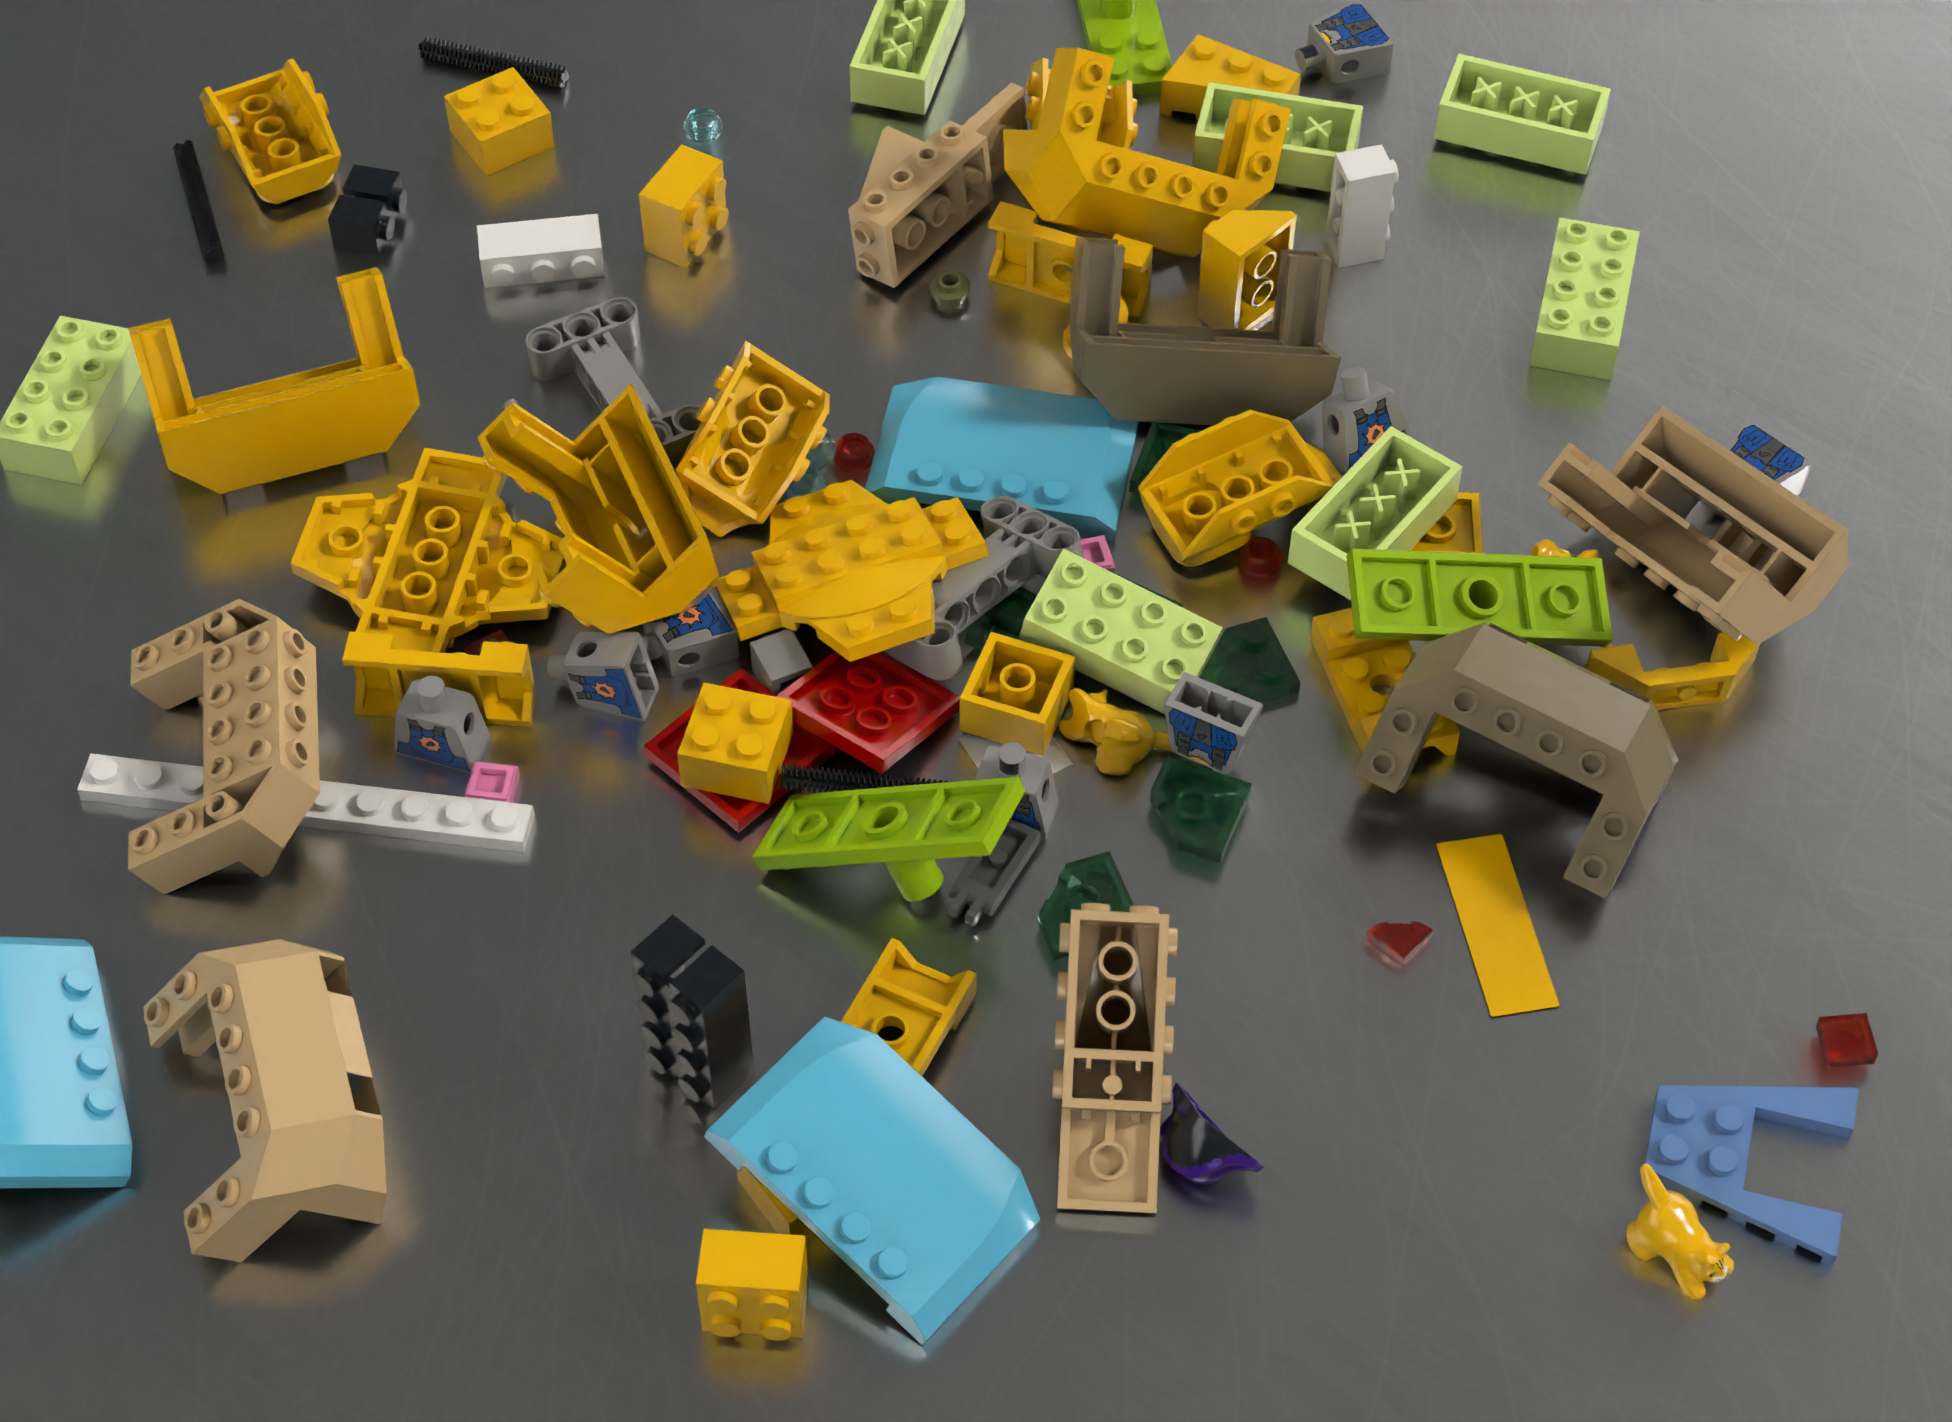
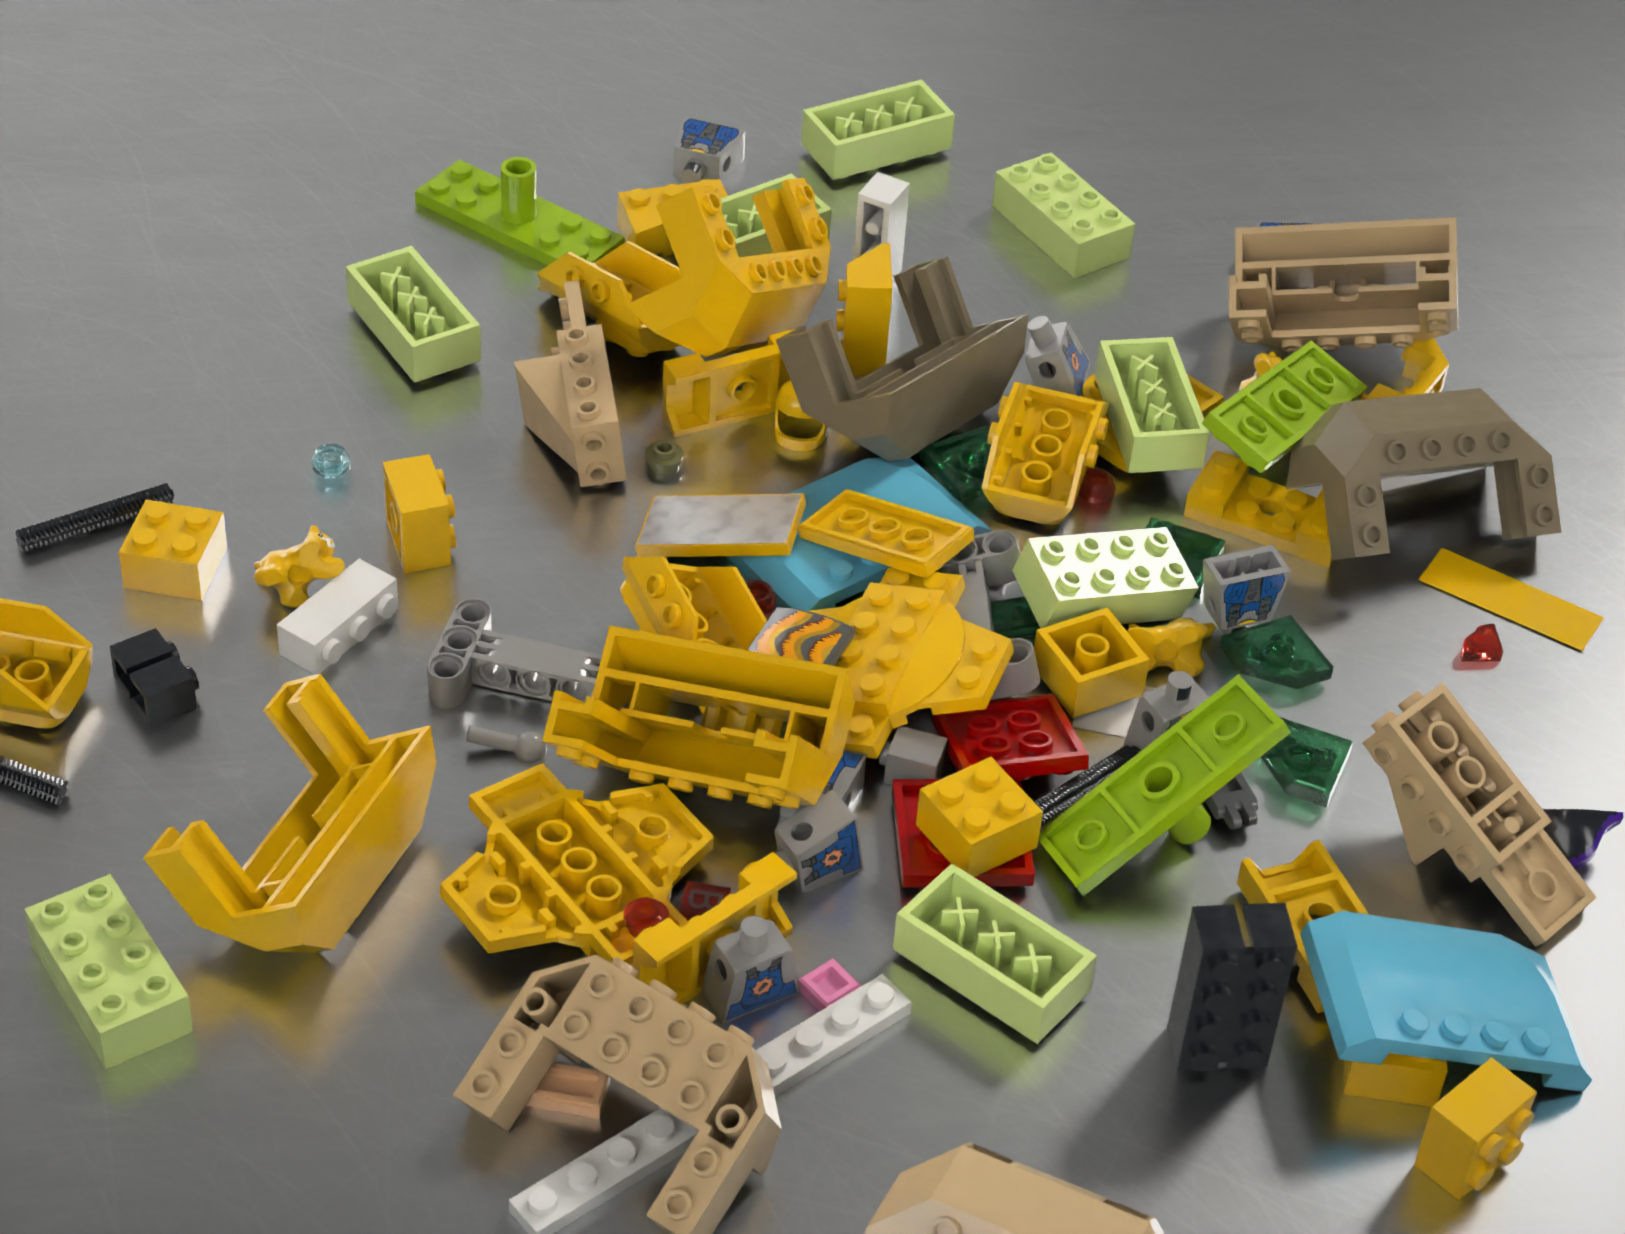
camera: 50 degrees left, 10 degrees down
none -> yellow animal [254,525,345,608]
none -> clear red plate [623,897,669,938]
none -> flat silver tile [635,493,806,557]
none -> slope [747,607,856,666]
none -> yellow tile [798,489,975,578]
none -> yellowish green brick [893,864,1097,1044]

